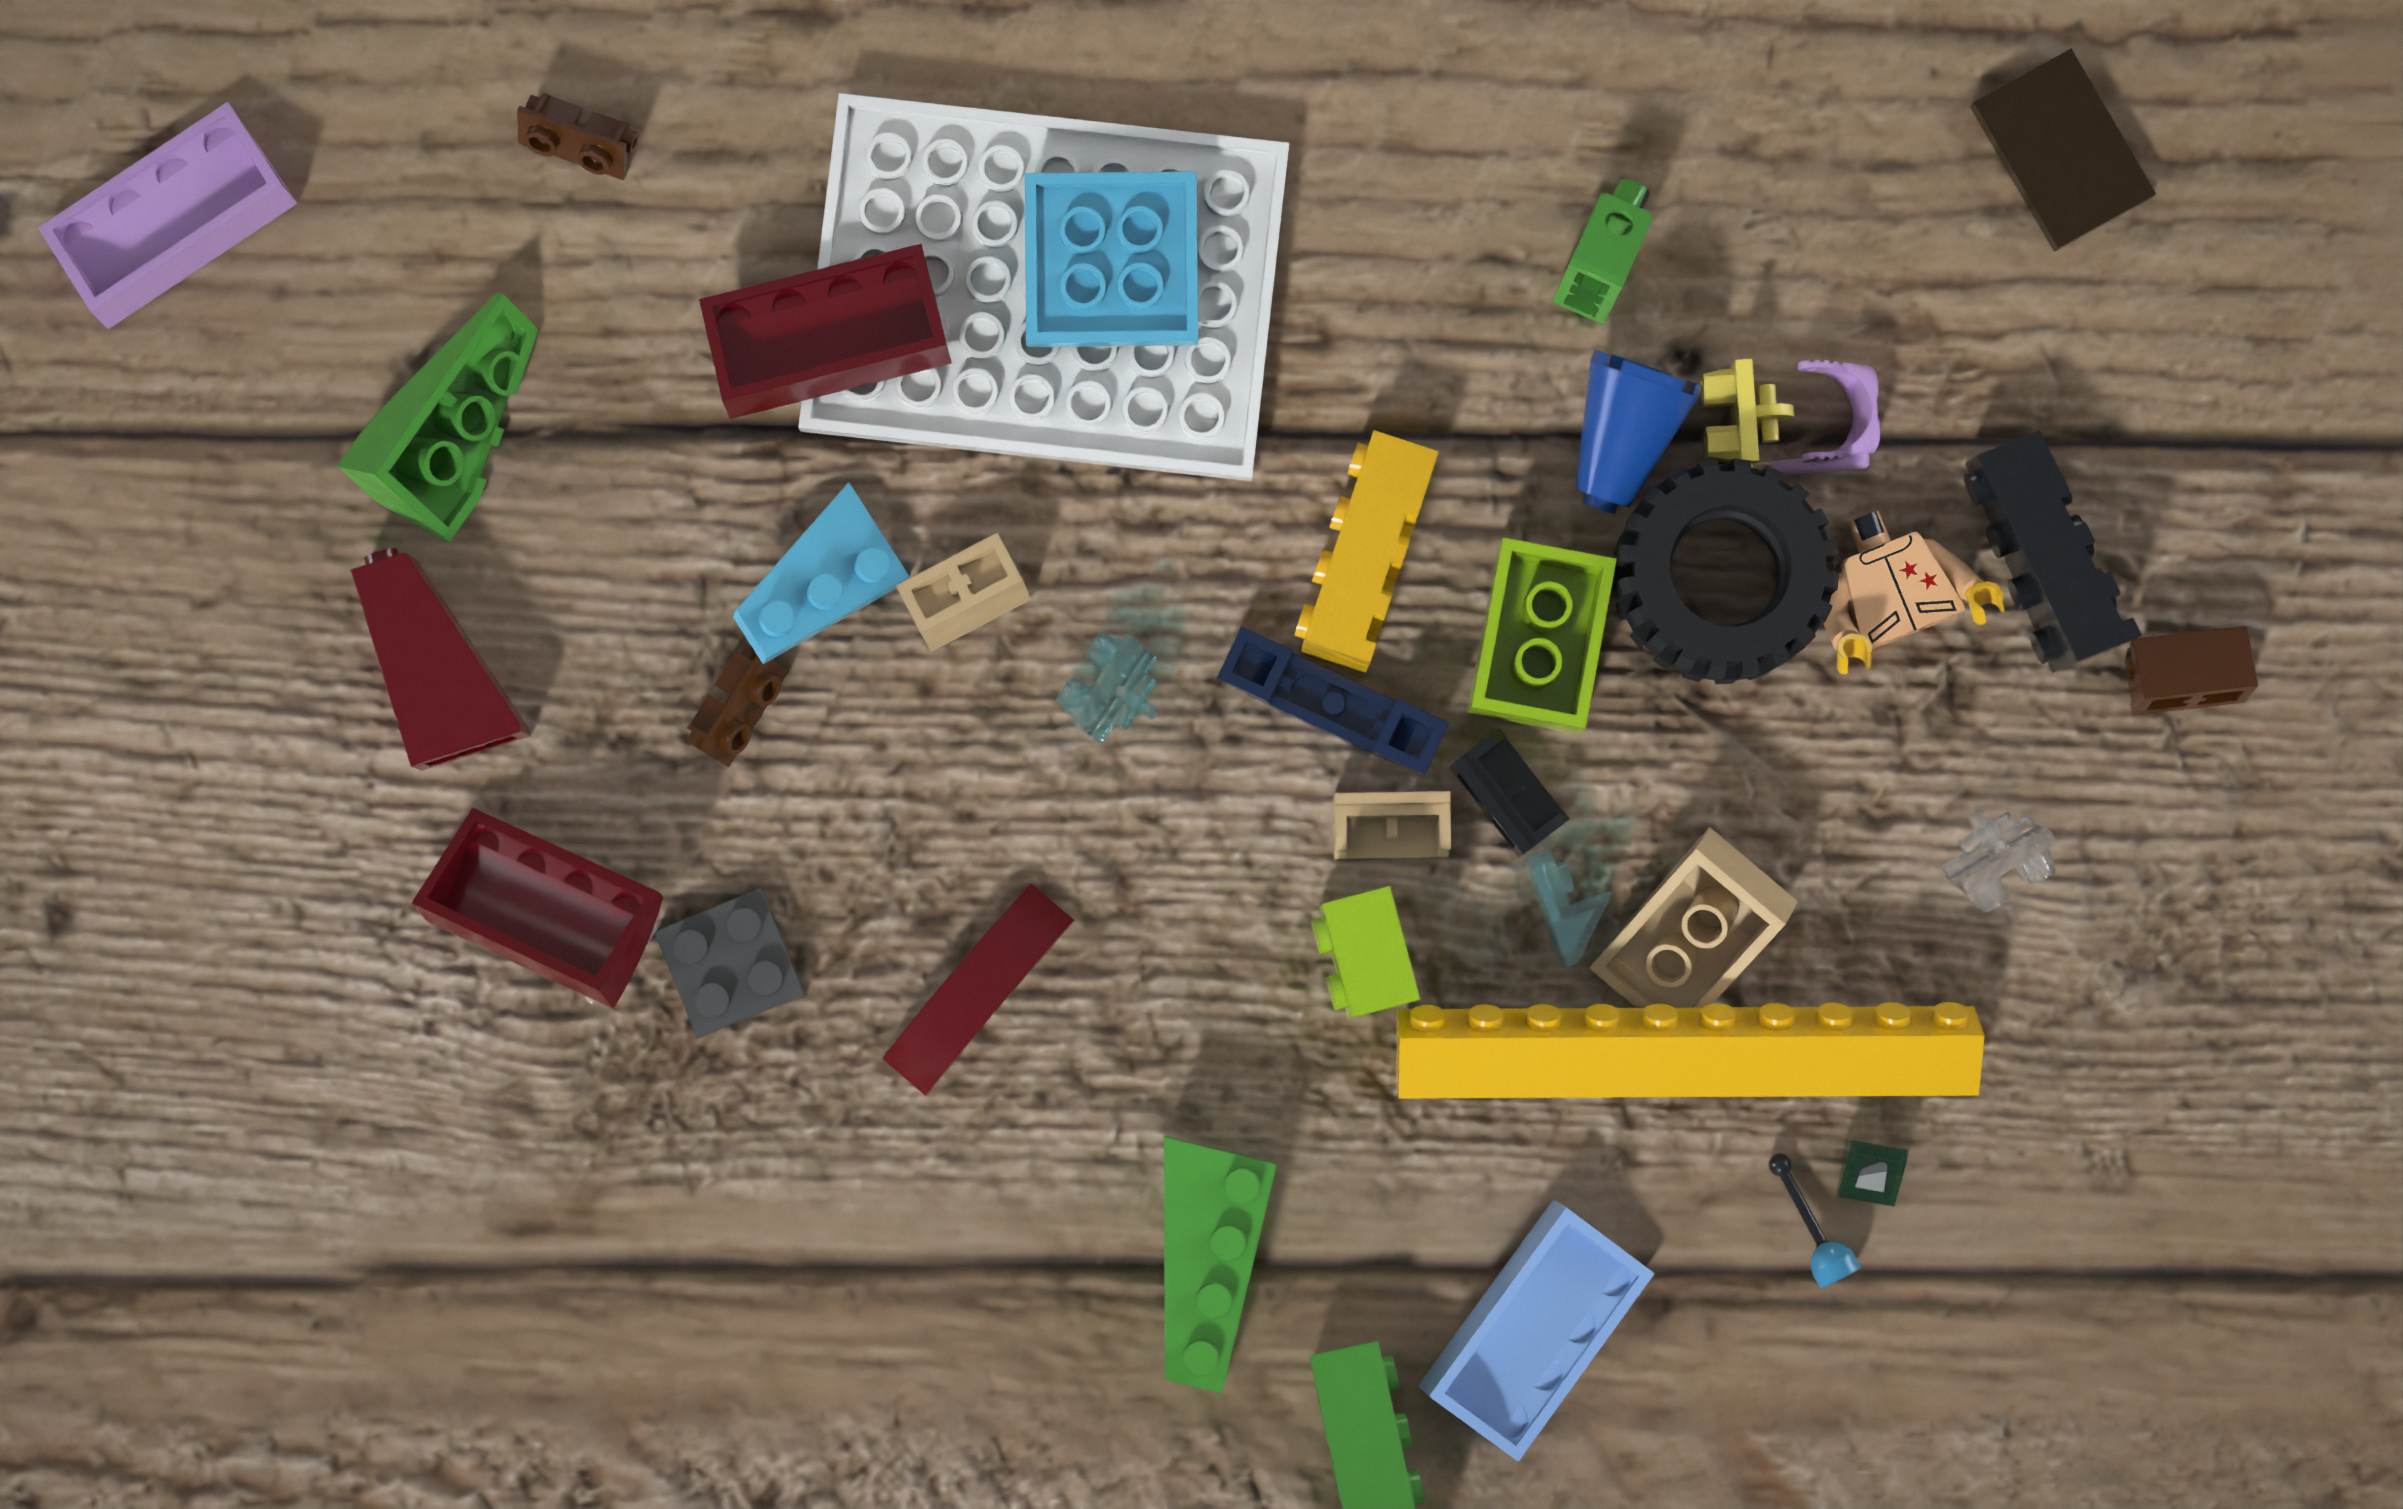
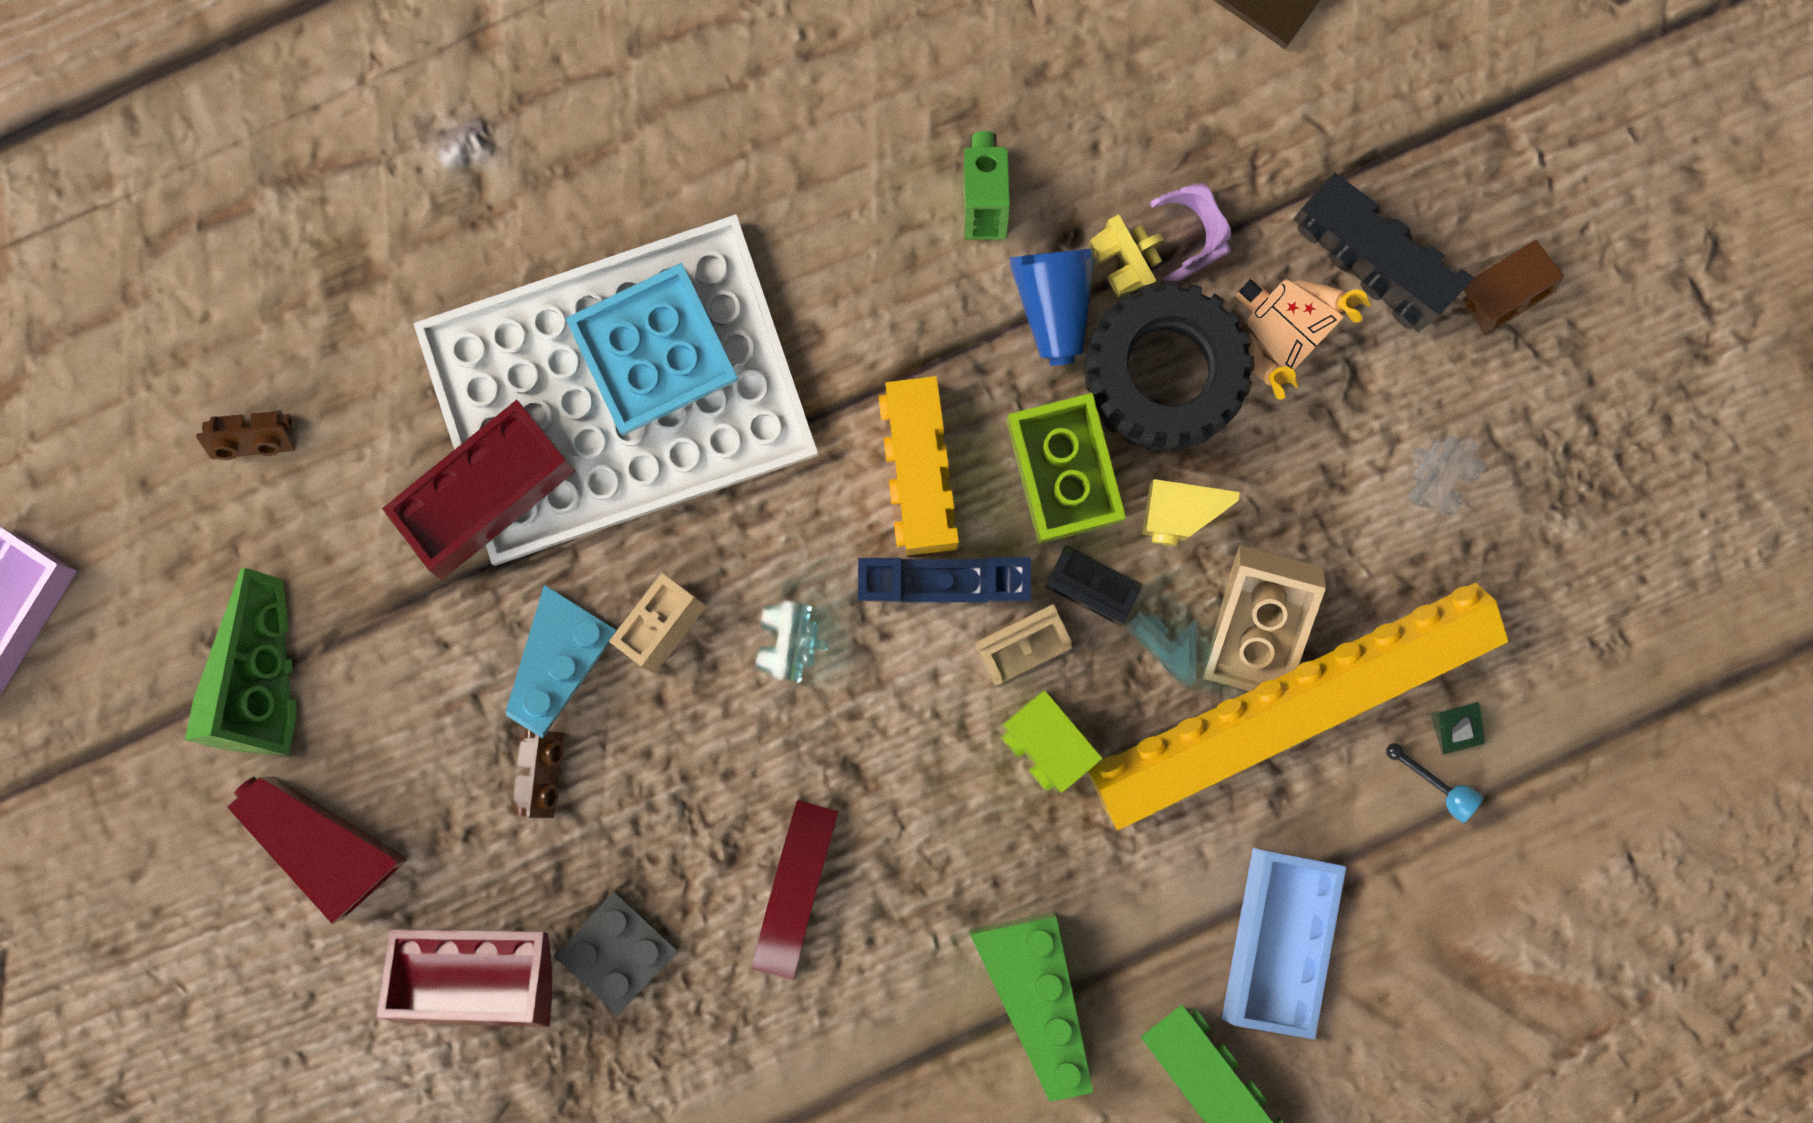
camera: 20 degrees left, 0 degrees up
none -> light yellow slope [1142,479,1240,546]

